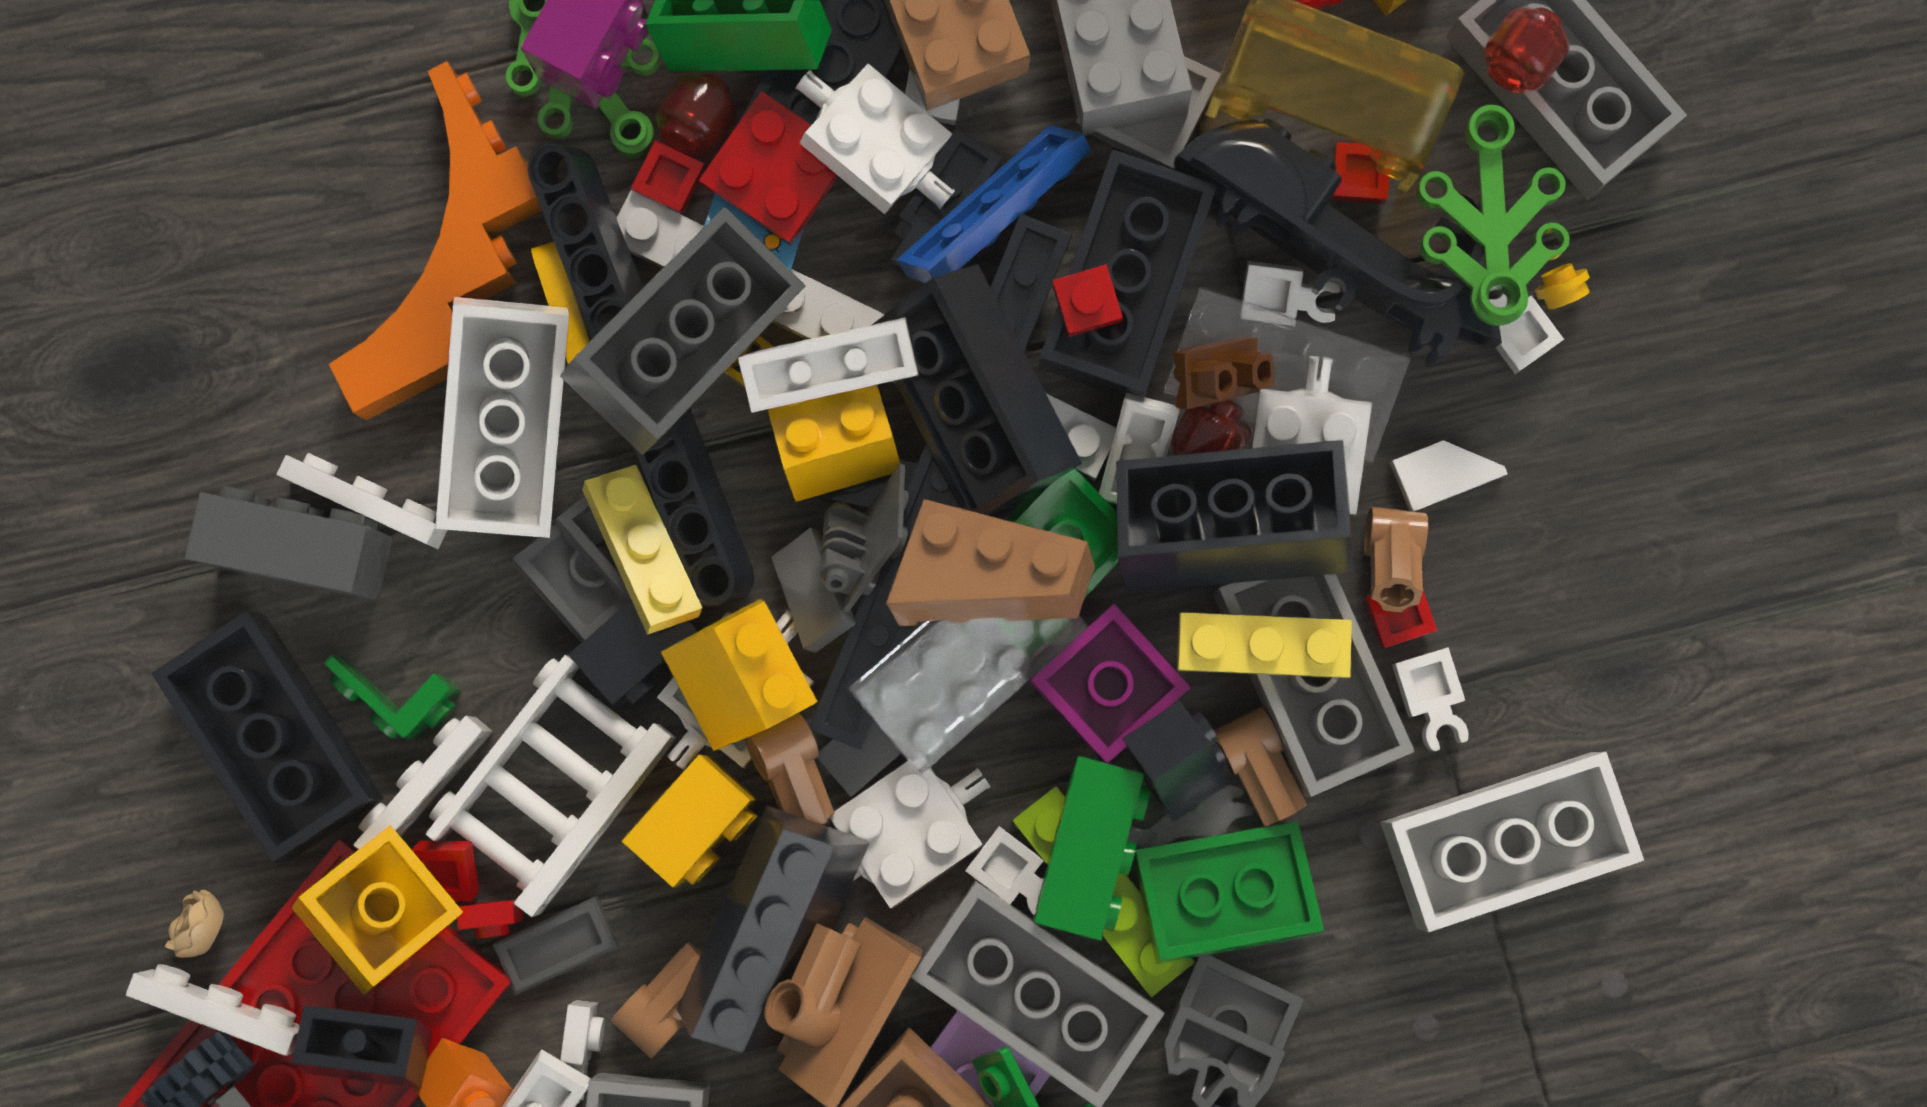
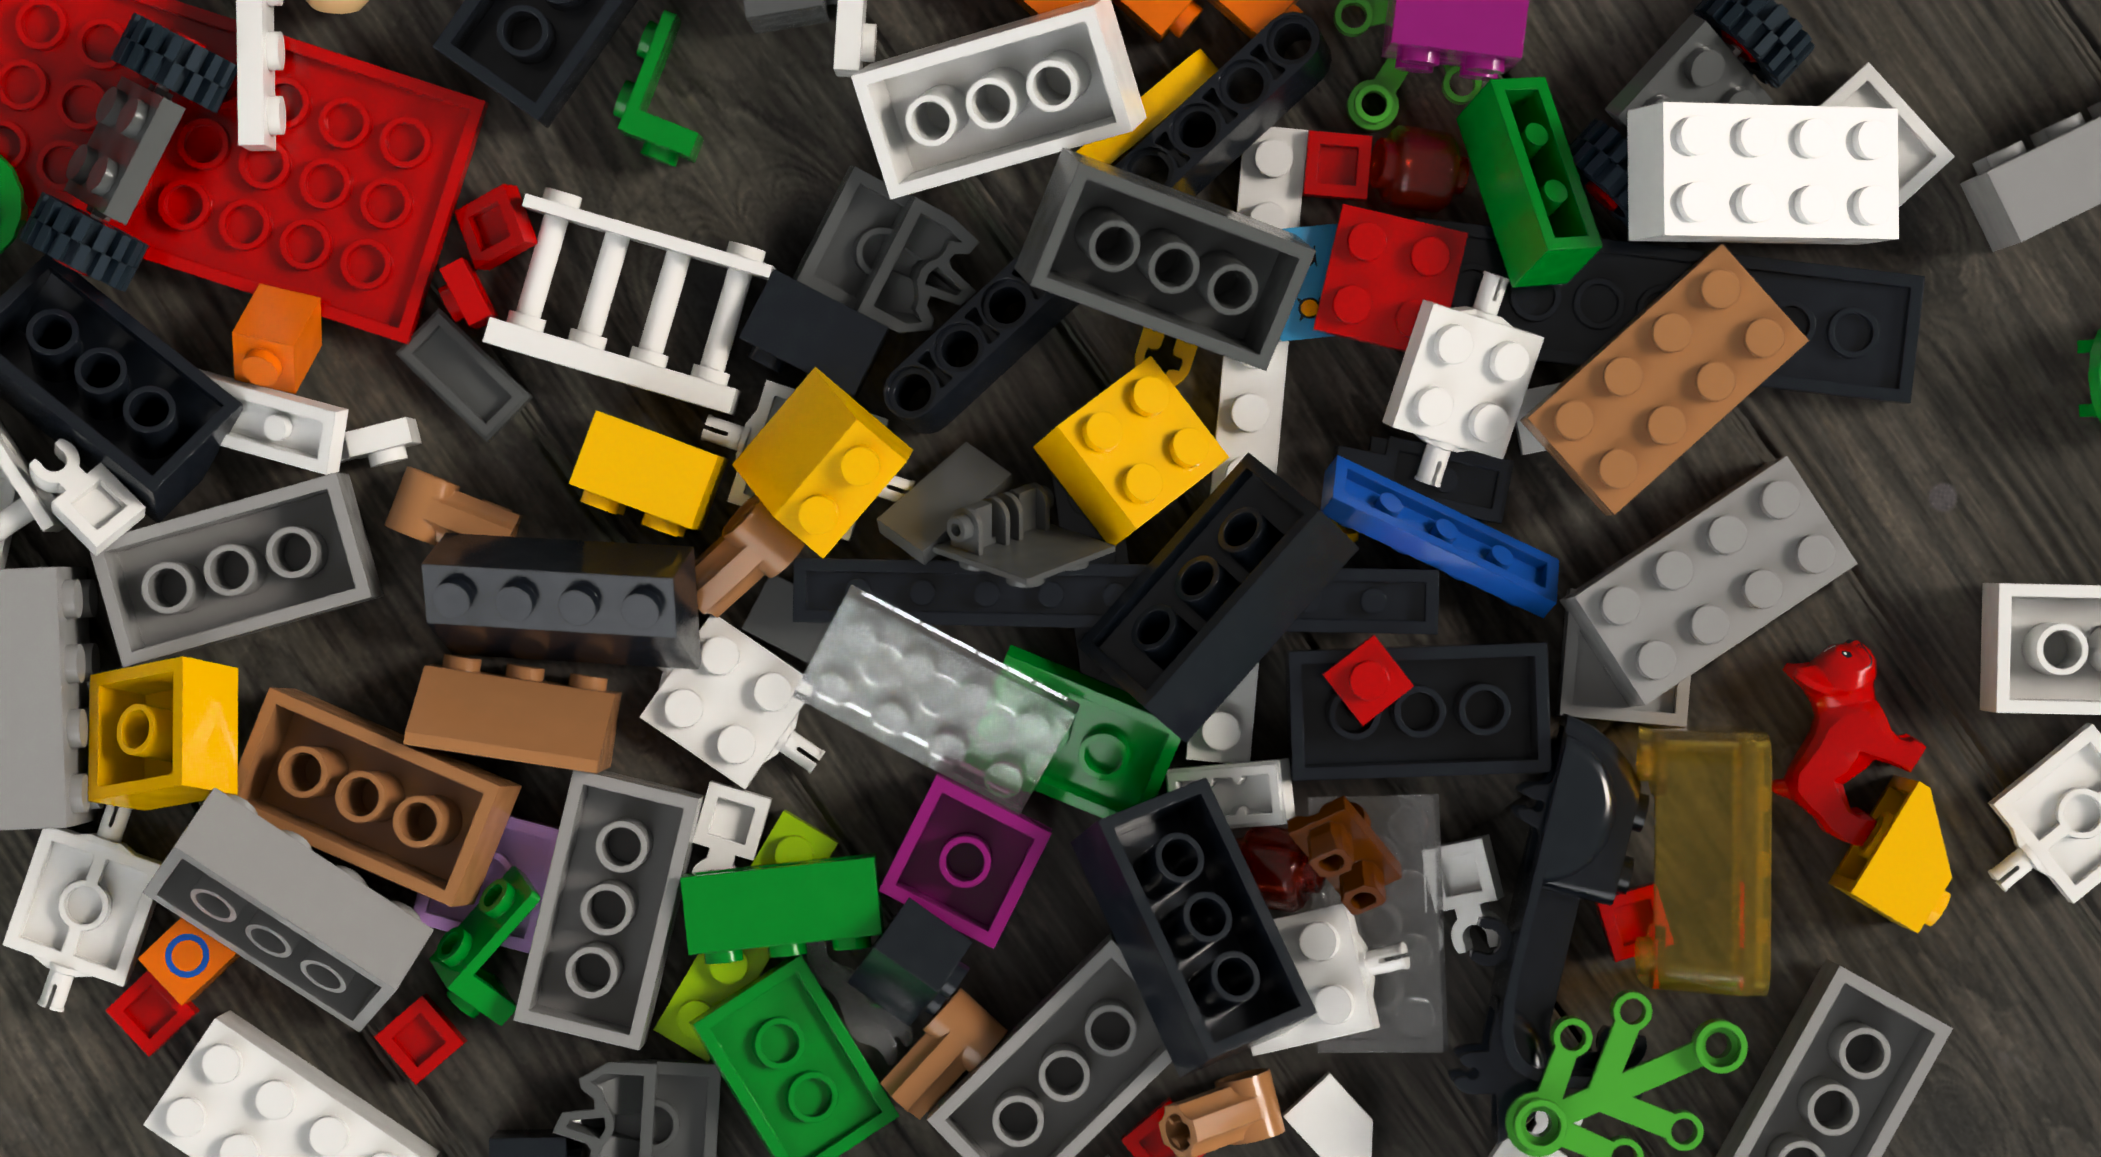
camera: 65 degrees right, 5 degrees up
black brick [291,1005,432,1088] -> none
yellow slope [292,825,463,995] -> none
white plate [354,716,493,849] -> none
light yellow plate [582,465,702,635] -> none
white plate [738,318,918,413] -> none
medium nougat piece [765,924,861,1047] -> none
medium nougat wedge [886,499,1095,626] -> none
light yellow plate [1177,612,1352,678] -> none
clear red head [1484,7,1570,93] -> none

